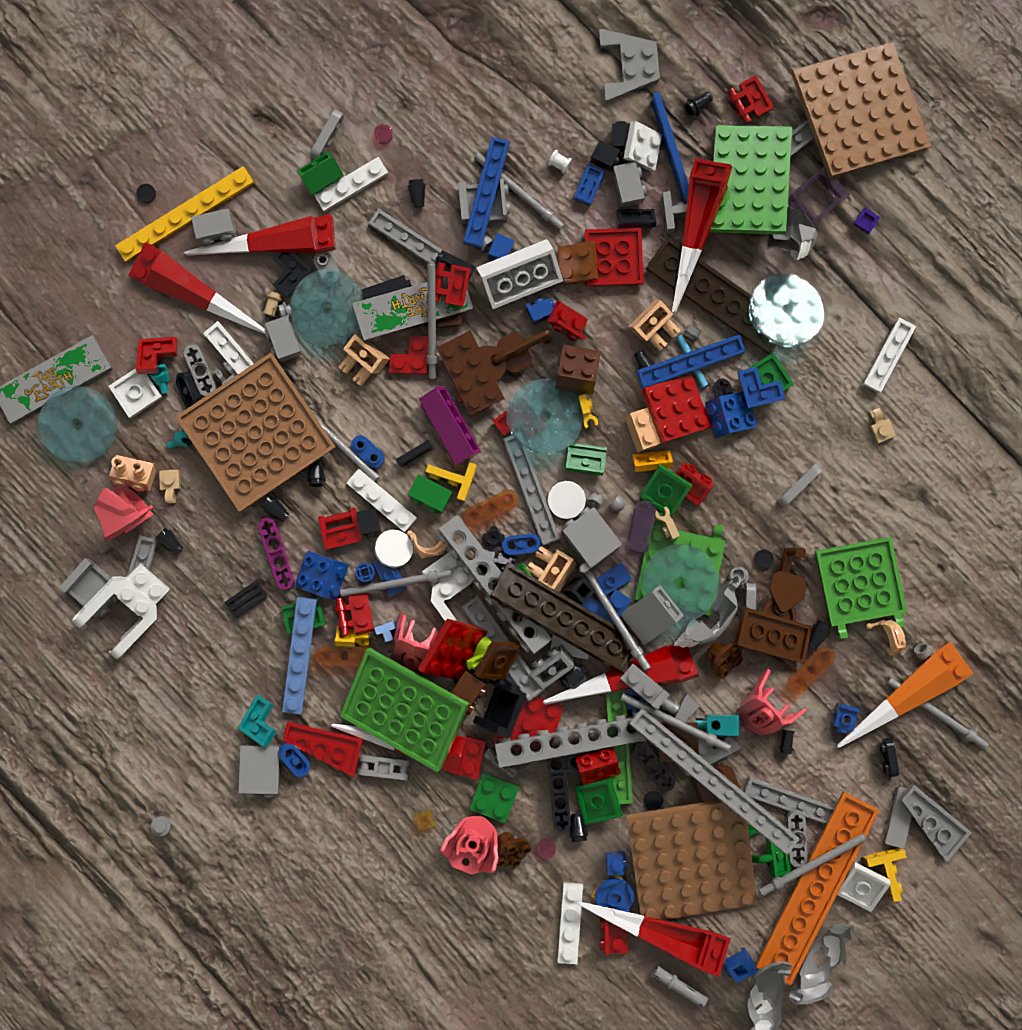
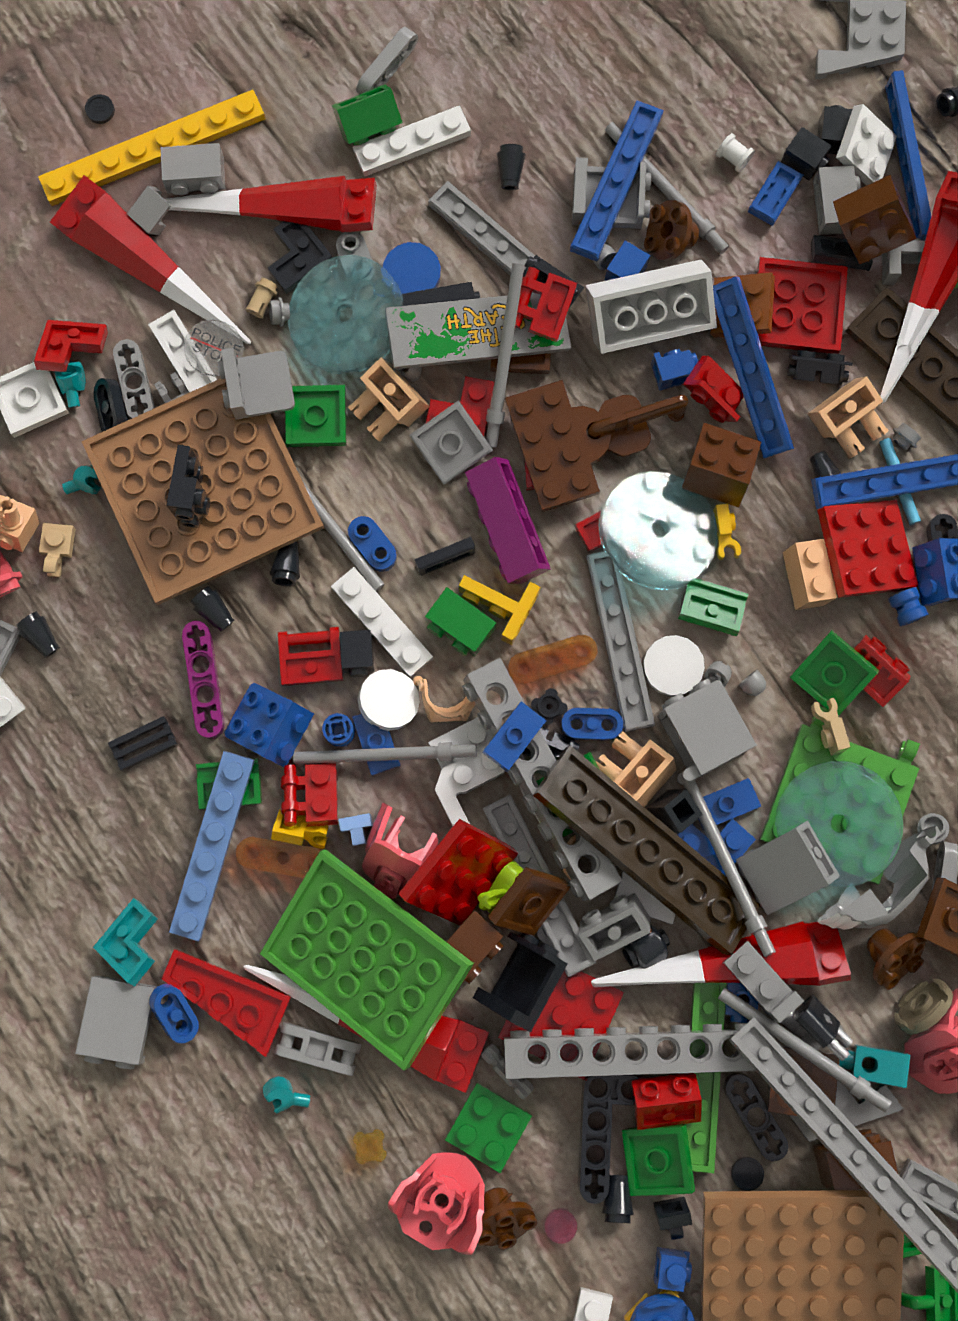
camera: 10 degrees right, 5 degrees down
light grey brick [264,316,302,362] -> none
clear pink tile [374,124,393,144] -> none
clear purple window [625,500,657,554] -> none
light orange plate [632,450,673,472] -> none
none -> light grey panel [127,186,171,235]
none -> black plate [167,445,210,528]
none -> clear piece [184,320,244,377]
none -> light grey bracket [218,348,295,419]
none -> teal piece [263,1076,310,1114]
none -> green plate [285,385,347,447]
none -> blue tile [382,242,441,299]
none -> light grey tile [409,400,493,485]
none -> blue plate [482,701,546,772]
none -> reddish brown plate [644,200,699,261]
none -> black tile [653,1197,692,1240]
none -> blue tile [713,276,794,459]
none -> black hinge [787,350,853,385]
none -> black piece [794,994,853,1061]
none -> reddish brown brick [833,175,917,264]
none -> blue wheel [888,587,929,627]
none -> dark tan plate [894,979,953,1034]

